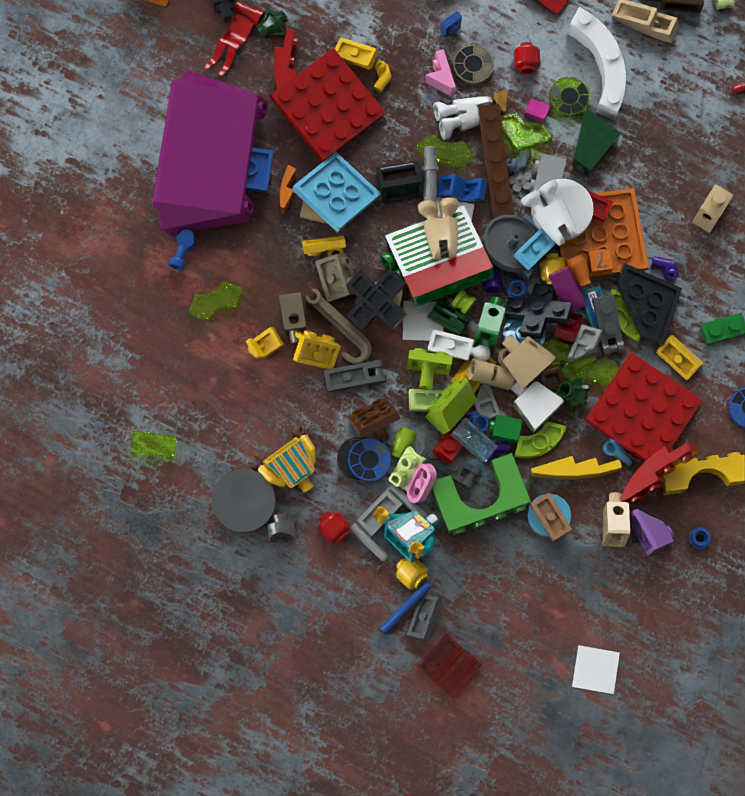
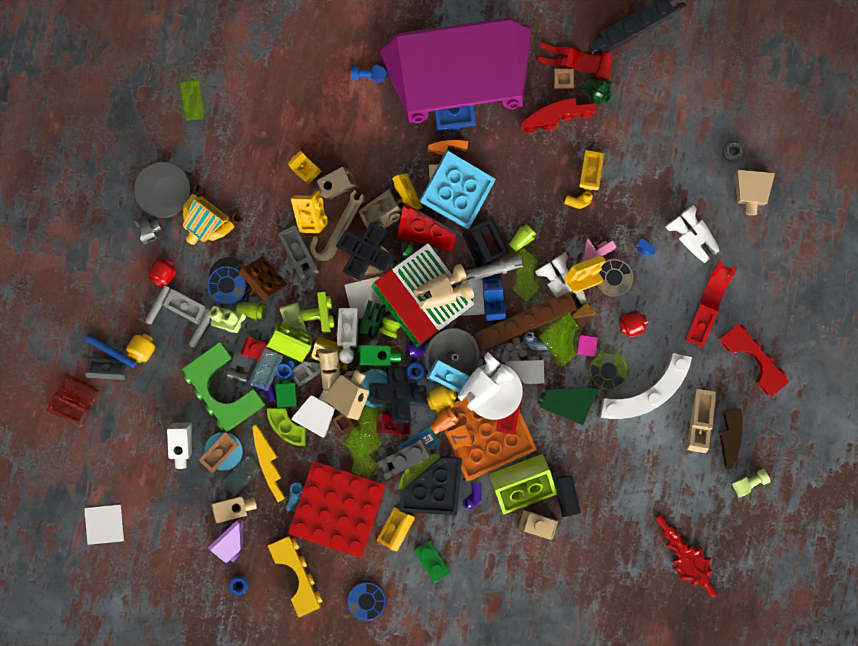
camera: 80 degrees right, 10 degrees up
clear neon green tile [188,281,243,321] -> none
red plate [269,48,386,162] -> none
torso [373,507,439,563] -> none
bright pink plate [406,463,437,503] -> none
magenta tile [549,266,587,311] -> none
dark green rock [558,377,590,411] -> none
light grey tile [567,325,603,362] -> none
red slope [621,442,699,504] -> none
none -> white torso [167,422,192,469]
none -> clear light blue slope [221,456,262,496]
none -> red wing [397,203,457,252]
none -> lime slope [489,454,557,515]
none -> lime cone [509,224,537,252]
none -> medium nougat plate [554,69,574,89]
none -> black pin [554,475,581,517]
none -> yellow bracket [564,255,606,293]

